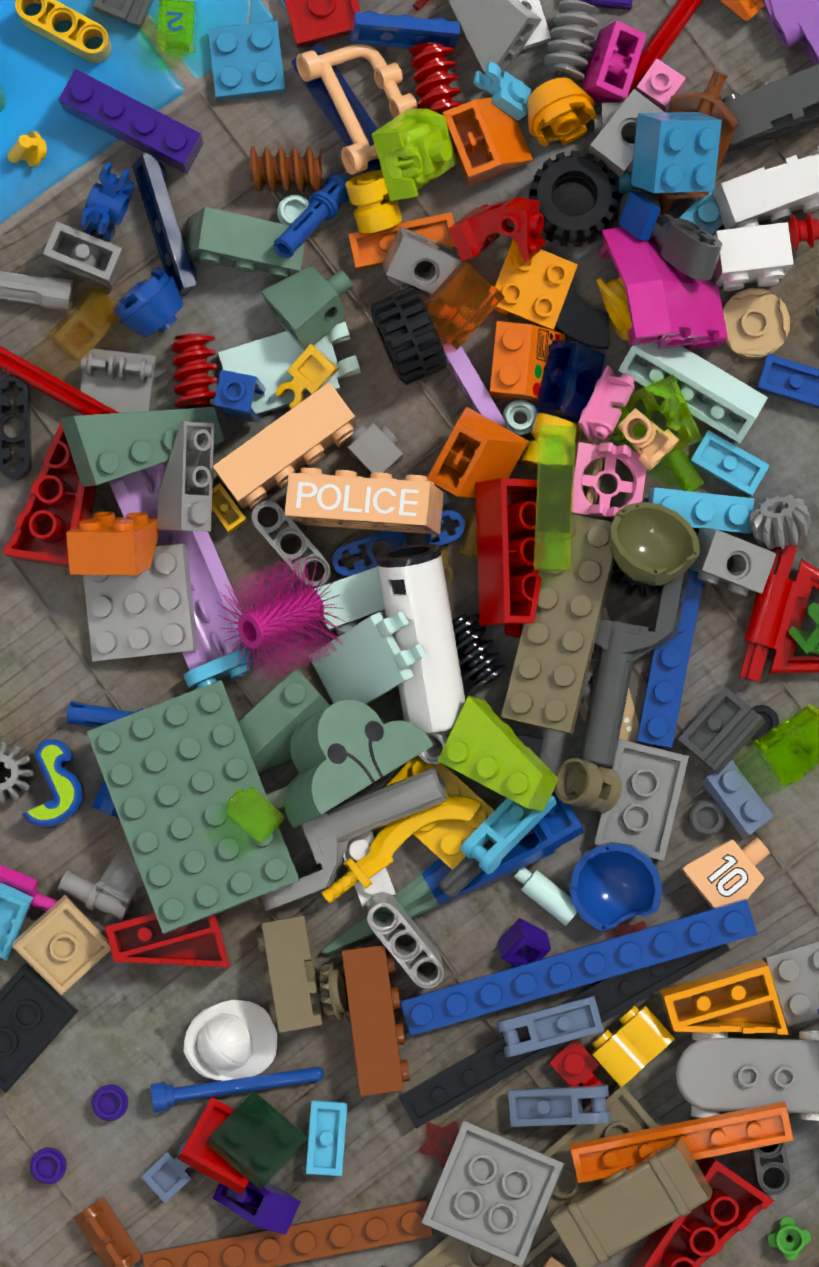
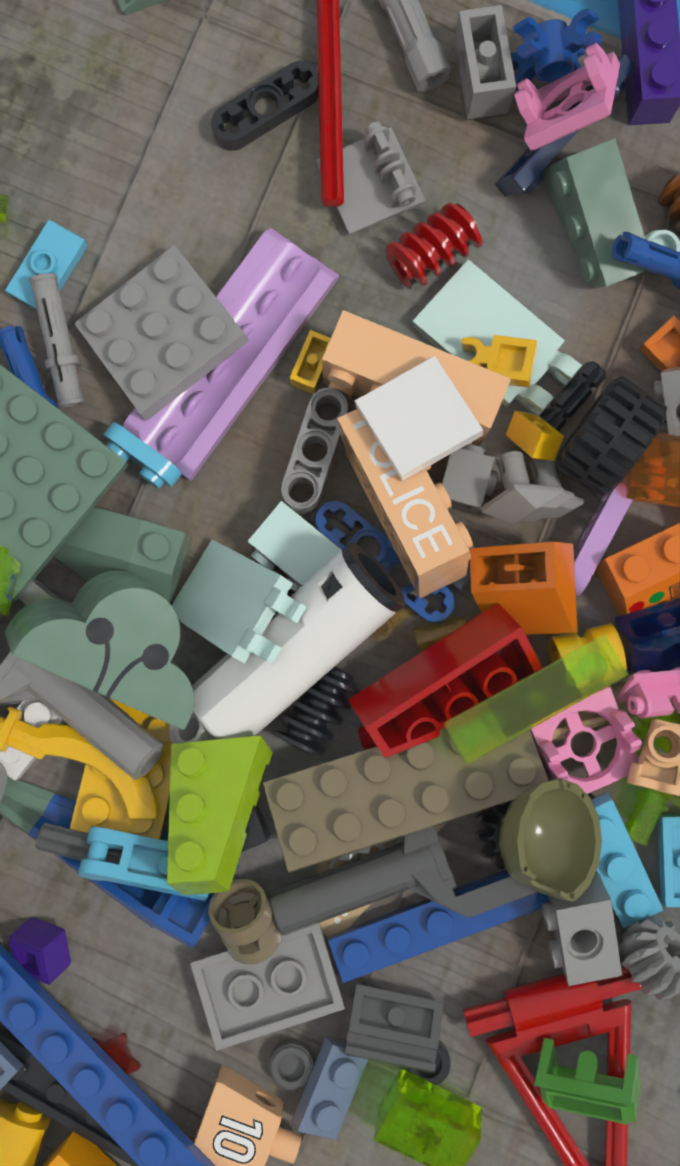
camera: 55 degrees right, 0 degrees up
red wedge [2,422,96,568] -> none
clear yellow slope [47,285,118,361] -> none
sand green wedge [60,407,224,487] -> none
orange slope [66,512,160,576] -> none
blue cone [112,267,184,337] -> none
light grey slope [157,421,214,531] -> none
blue window [214,370,266,423] -> none
dark pink piece [217,555,346,682] -> none
sand green torso [261,267,353,351] -> none
light aqua plate [503,400,537,435] -> none
light aqua cylinder [514,867,577,926] -> none
blue cylinder [569,842,663,931] -> none
none -> medium azure plate [5,220,88,311]
none -> light grey pin [29,273,85,408]
none -> white tile [355,356,483,481]
none -> light grey connector [480,451,584,524]
none -> yellow piece [506,411,564,461]
none -> bright pink piece [514,43,620,151]
none -> black axle [539,361,606,431]

